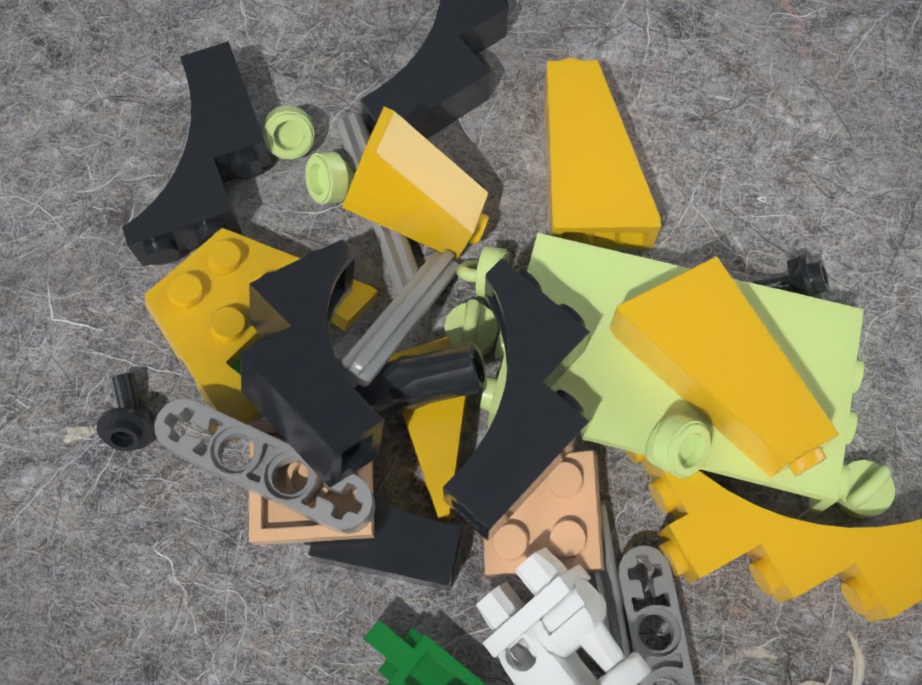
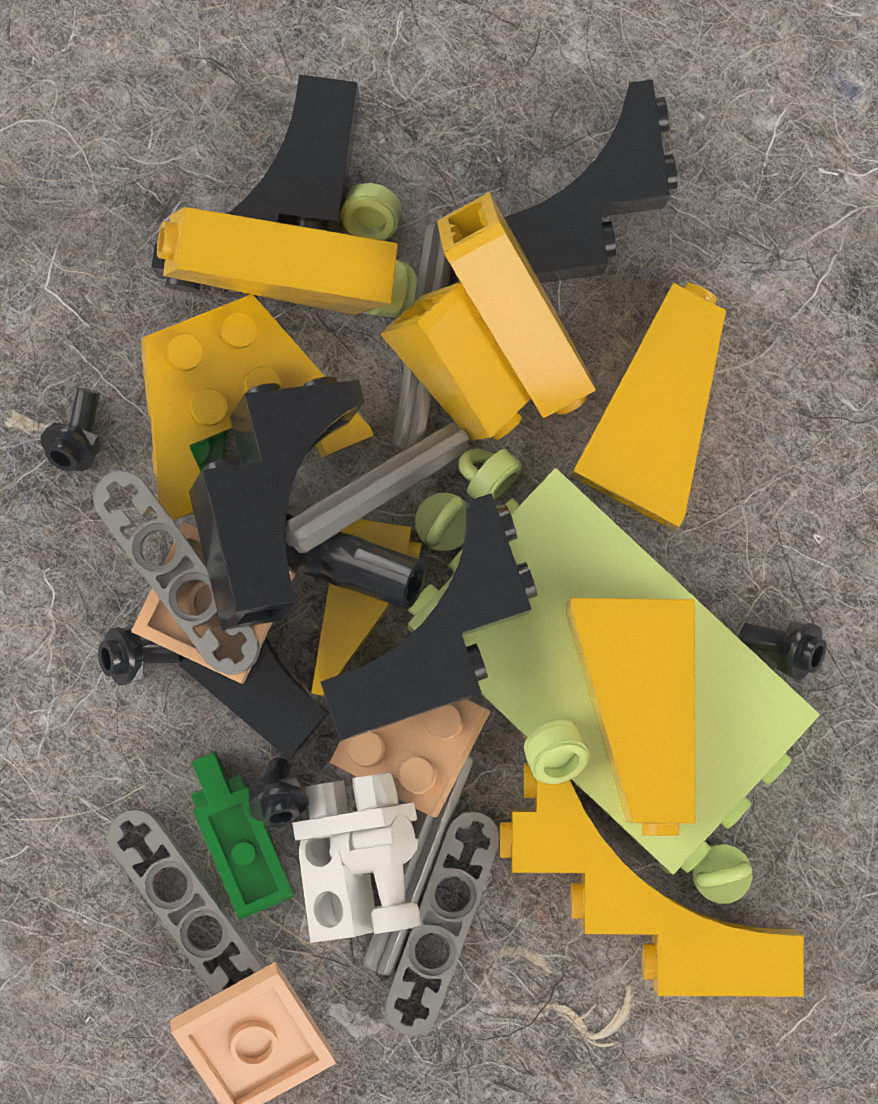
camera: 30 degrees right, 15 degrees up
none -> black plate [98,627,185,686]
none -> yellow slope [157,207,398,315]
none -> black plate [249,757,309,827]
none -> yellow slope [437,192,596,418]

